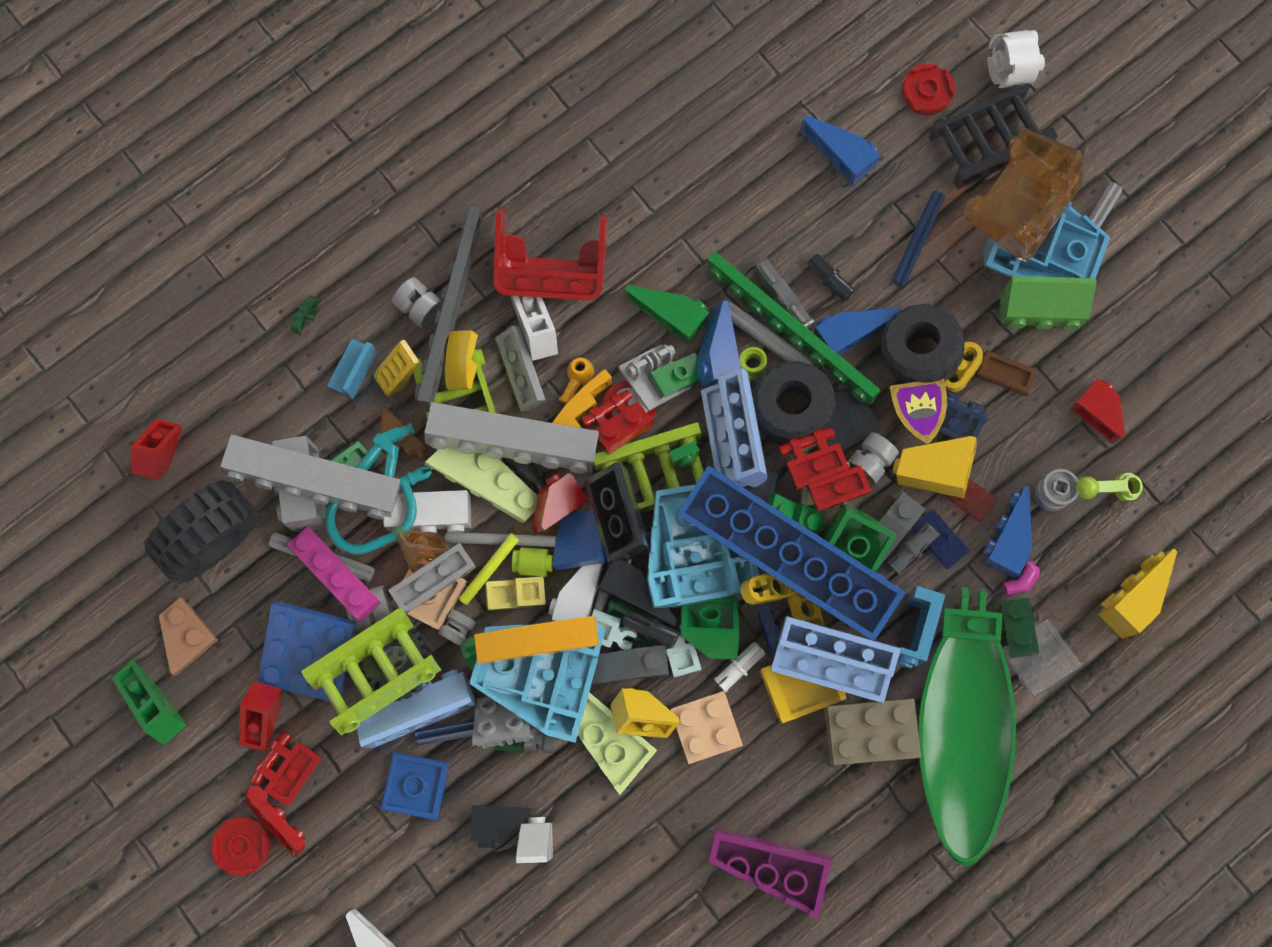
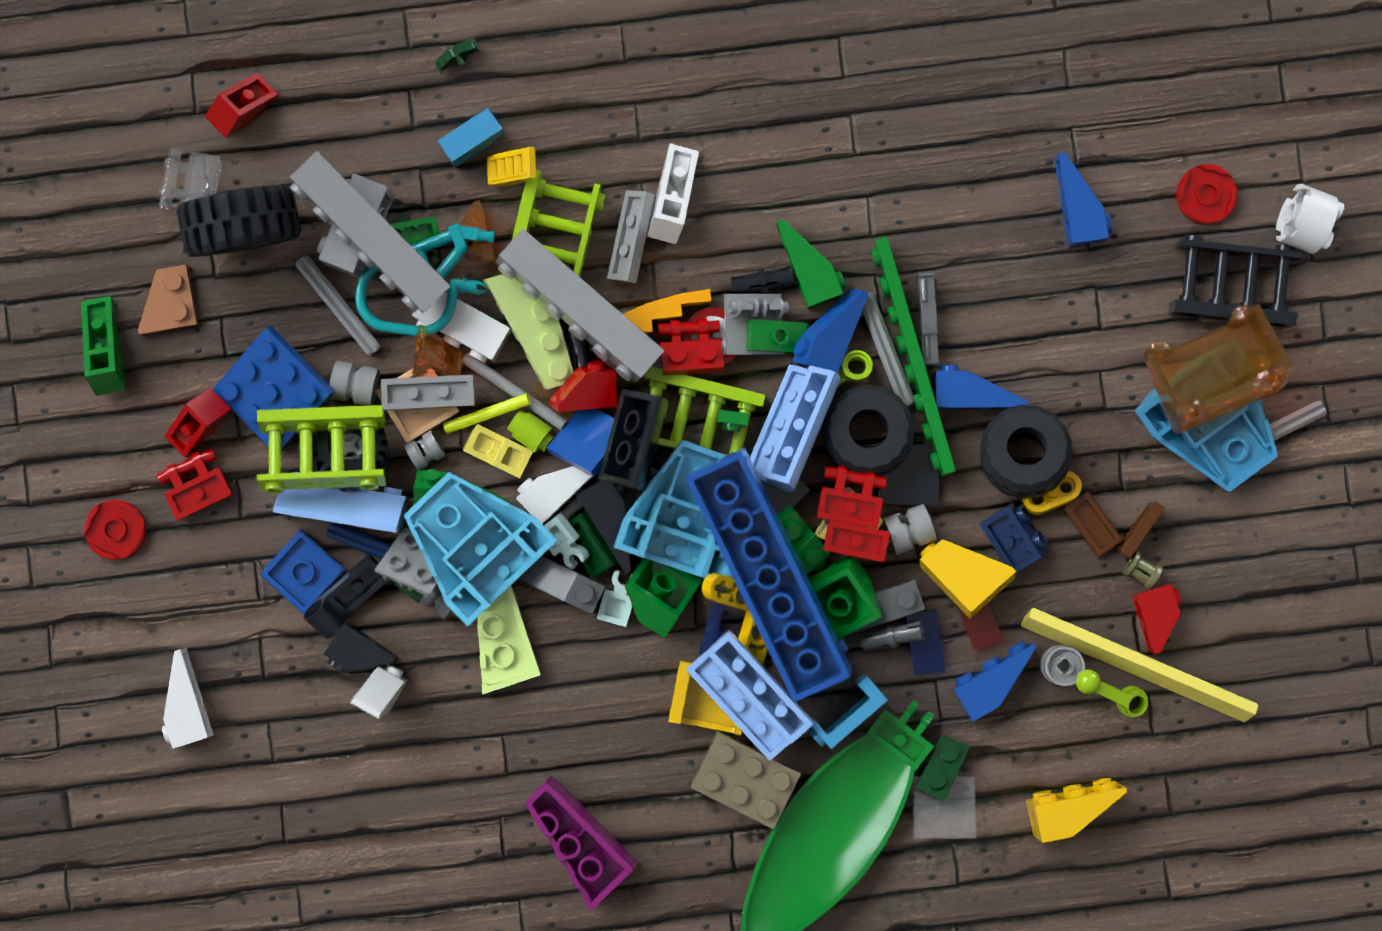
camera: 25 degrees right, 10 degrees up
red hinge [245,785,306,858] -> none
dark pink plate [287,527,381,623] -> none
light grey wheel [392,277,444,328] -> none
dark grey plate [415,206,483,412] -> none
yellow slope [445,330,478,391] -> none
light orange slope [474,616,599,664] -> none
red windscreen [494,207,608,301] -> none
light orange bar [558,357,594,405] -> none
yellow slope [610,688,680,738] -> none
black axle [623,610,680,649] -> none
light nougat plate [670,691,743,764] -> none
white axle [714,643,765,692] -> none
black axle [808,254,855,301] -> none
shield [889,379,947,445] -> none
dark blue axle [892,191,945,287] -> none
bright green slope [1000,276,1096,330] -> none
dark pink arm [1003,561,1040,596] -> none
none -> clear plate [158,147,223,209]
none -> black plate [303,554,390,639]
none -> black pin [731,266,794,294]
none -> light yellow tile [1021,608,1258,722]
none -> reddish brown tile [1116,502,1165,558]
none -> olive bush [1122,551,1163,590]

